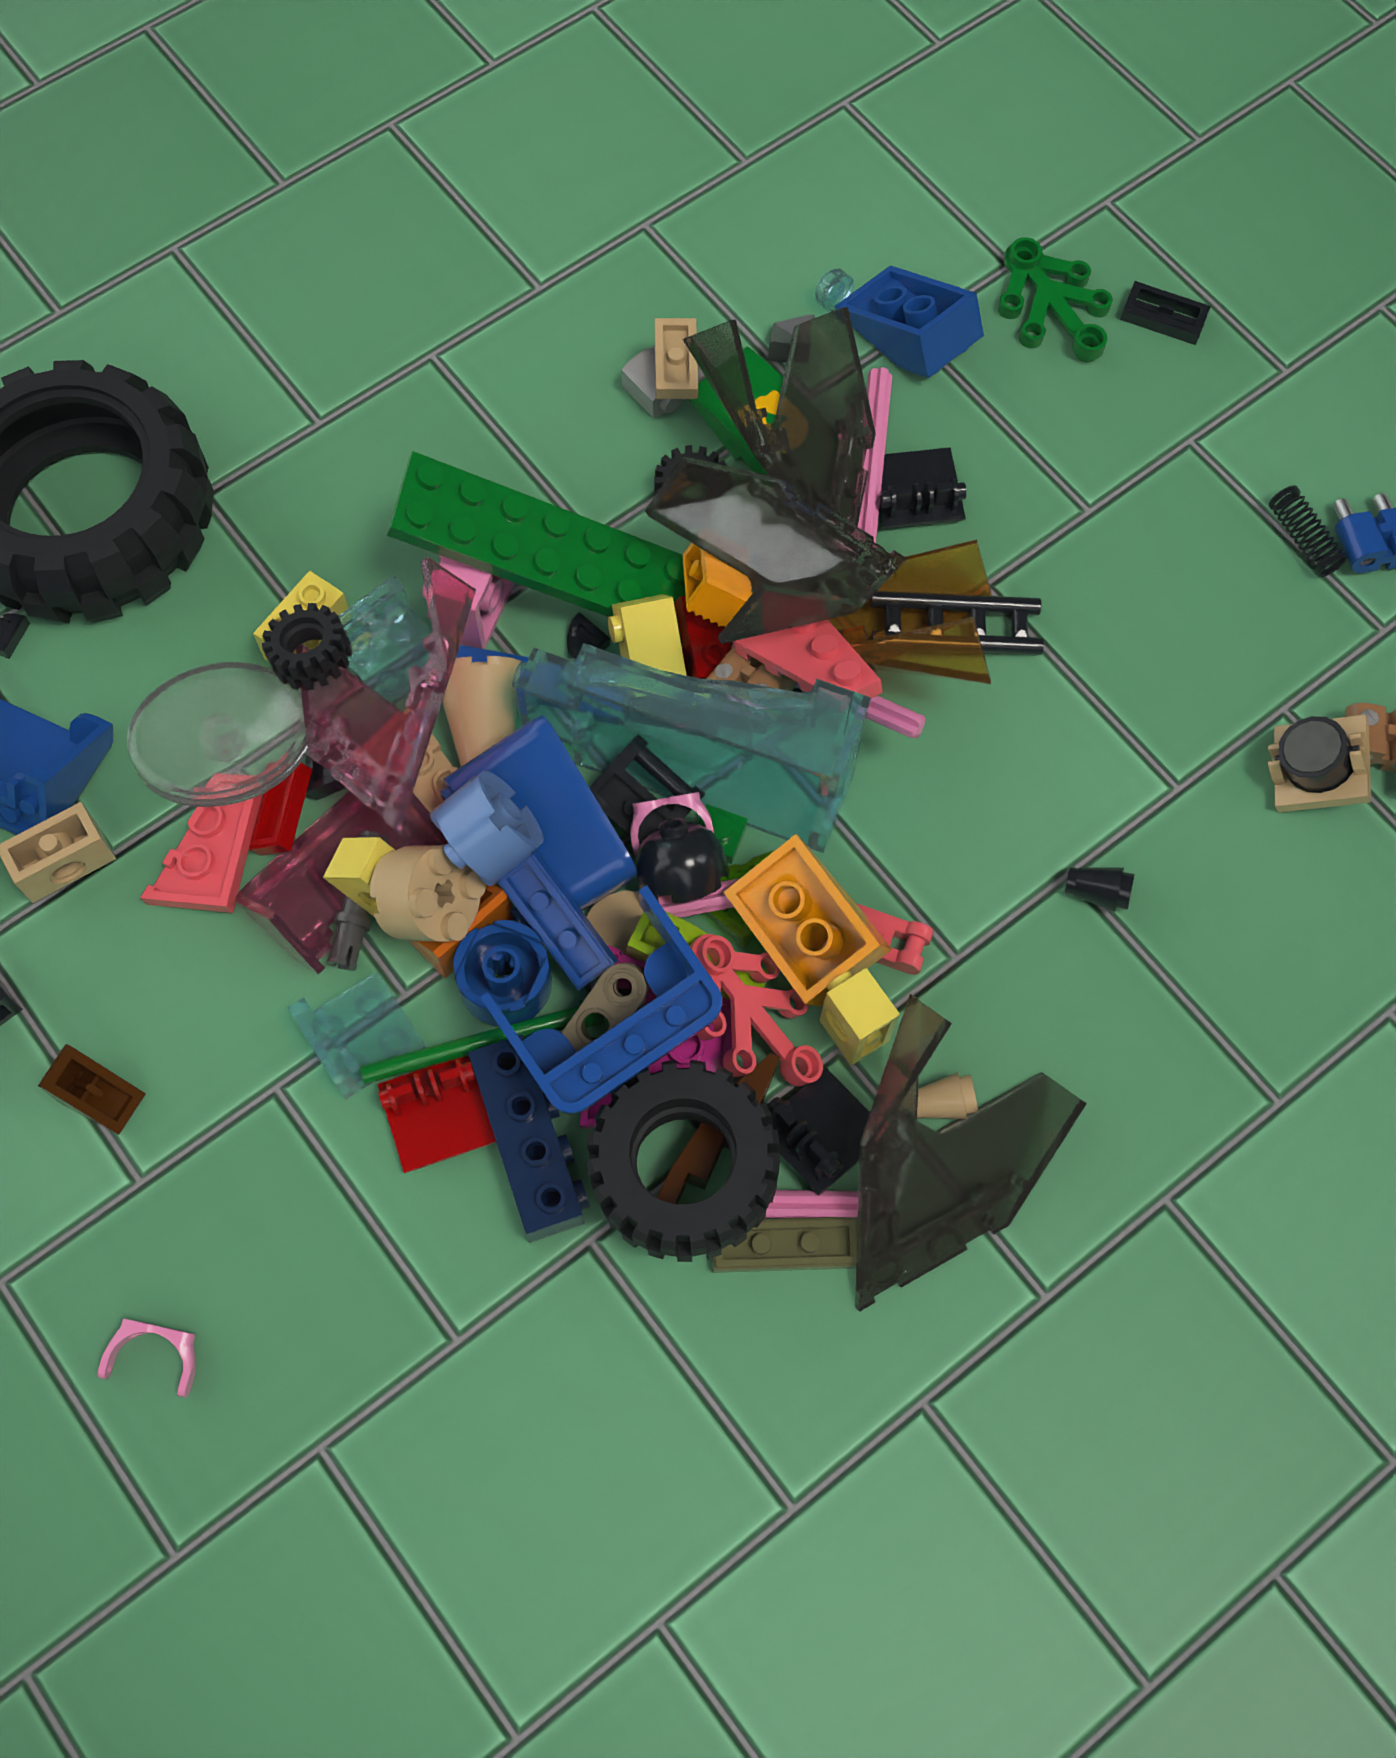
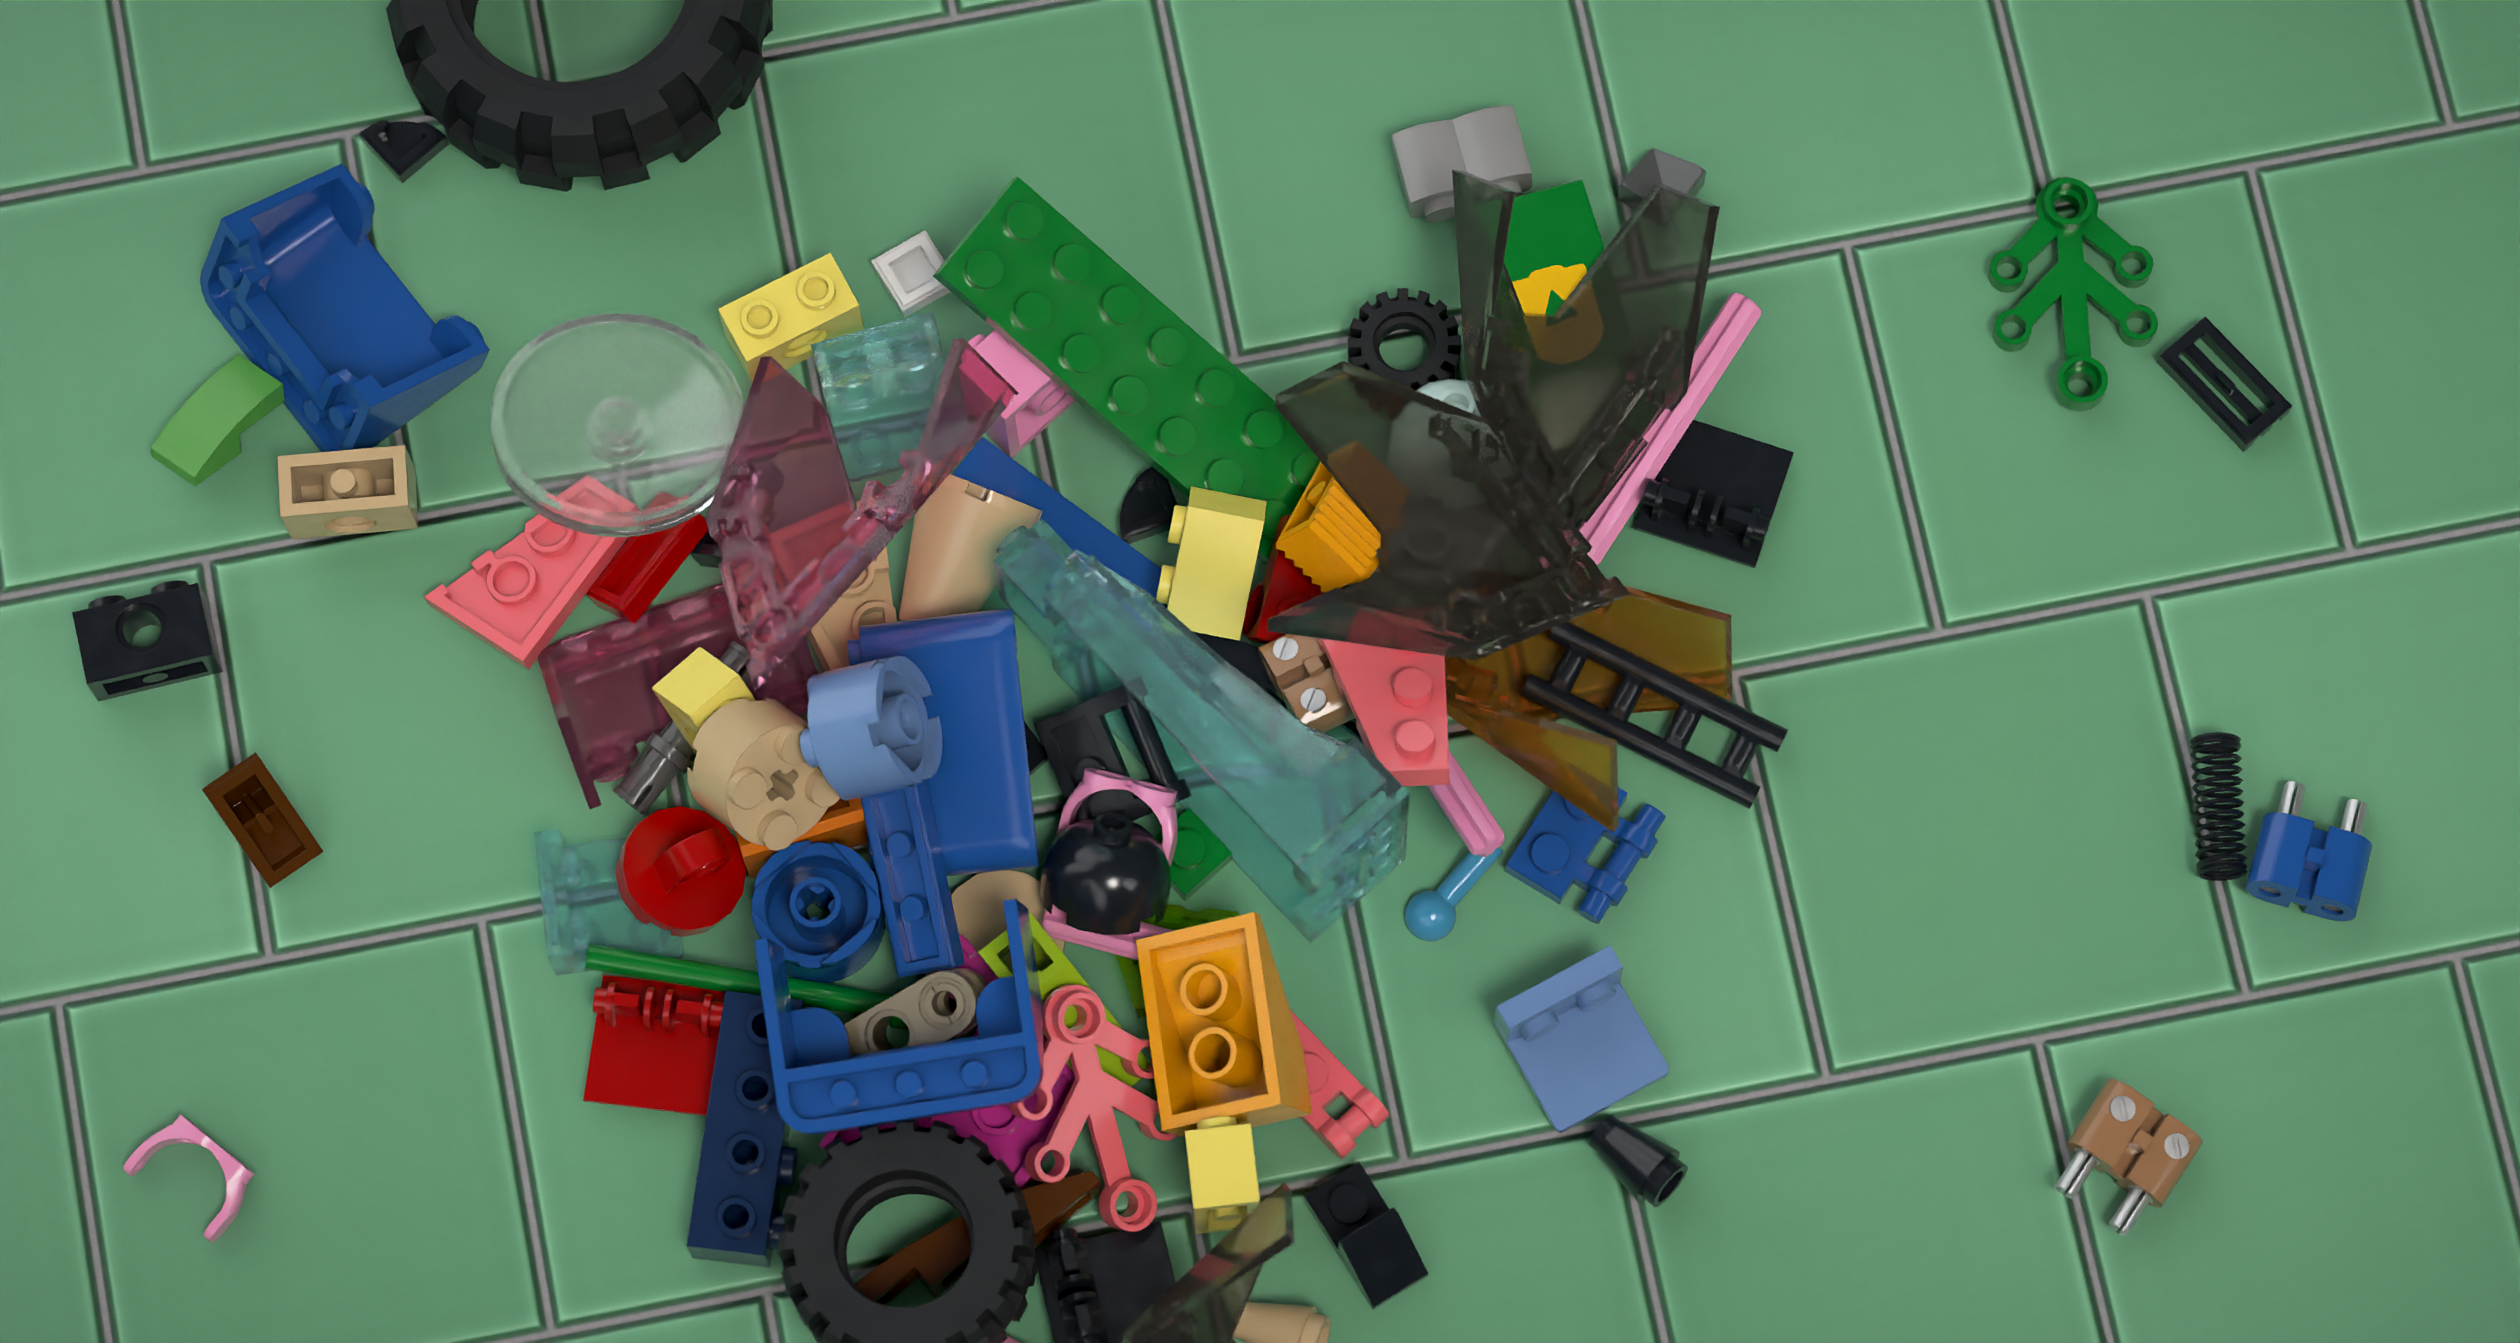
camera: 30 degrees right, 5 degrees up
black tyre [262,603,352,690] -> none
tan plate [655,318,698,399] -> none
clear light blue tile [815,268,854,312] -> none
blue slope [835,265,984,378] -> none
piece [1268,714,1371,813] -> none
none -> red tile [615,806,746,937]
none -> white tile [871,230,950,318]
none -> black slope [1304,1162,1429,1310]
none -> dark azure bar [1405,847,1504,941]
none -> medium blue bracket [1494,945,1669,1133]
none -> blue plate [1505,760,1666,924]

